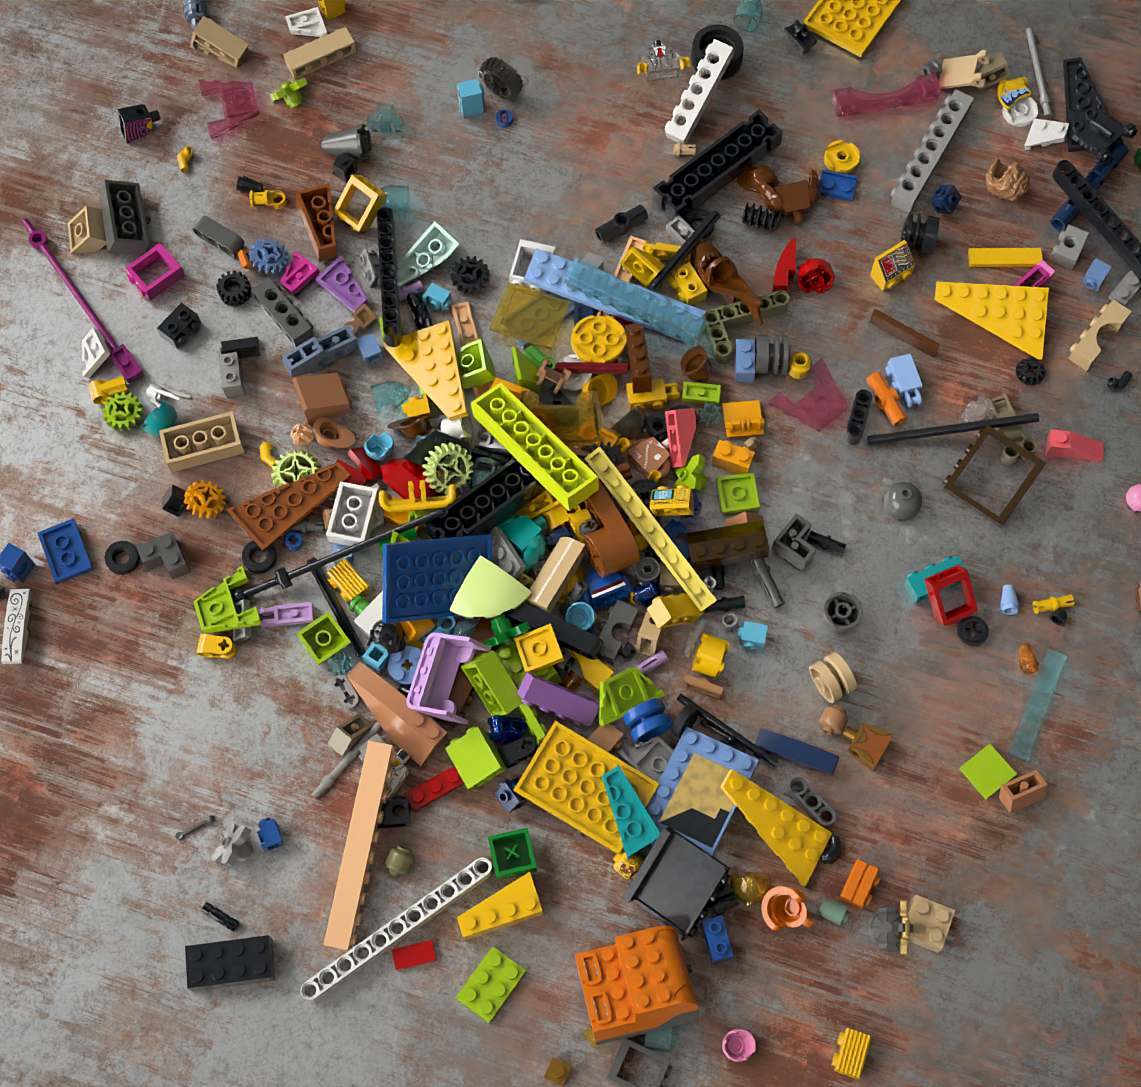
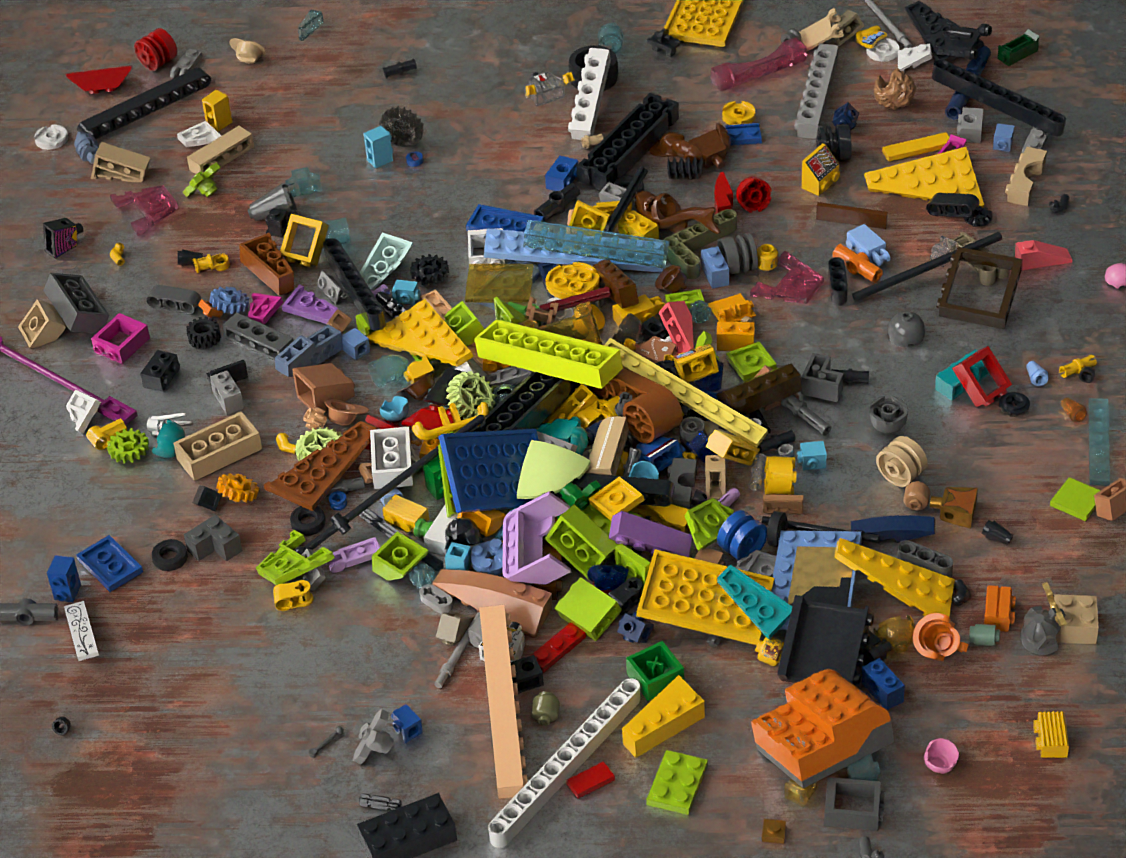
camera: 15 degrees left, 25 degrees down
none -> blue plate [466,204,544,232]
none -> blue brick [545,155,579,191]
none -> black beam [926,193,980,217]
none -> black cone [982,520,1013,545]

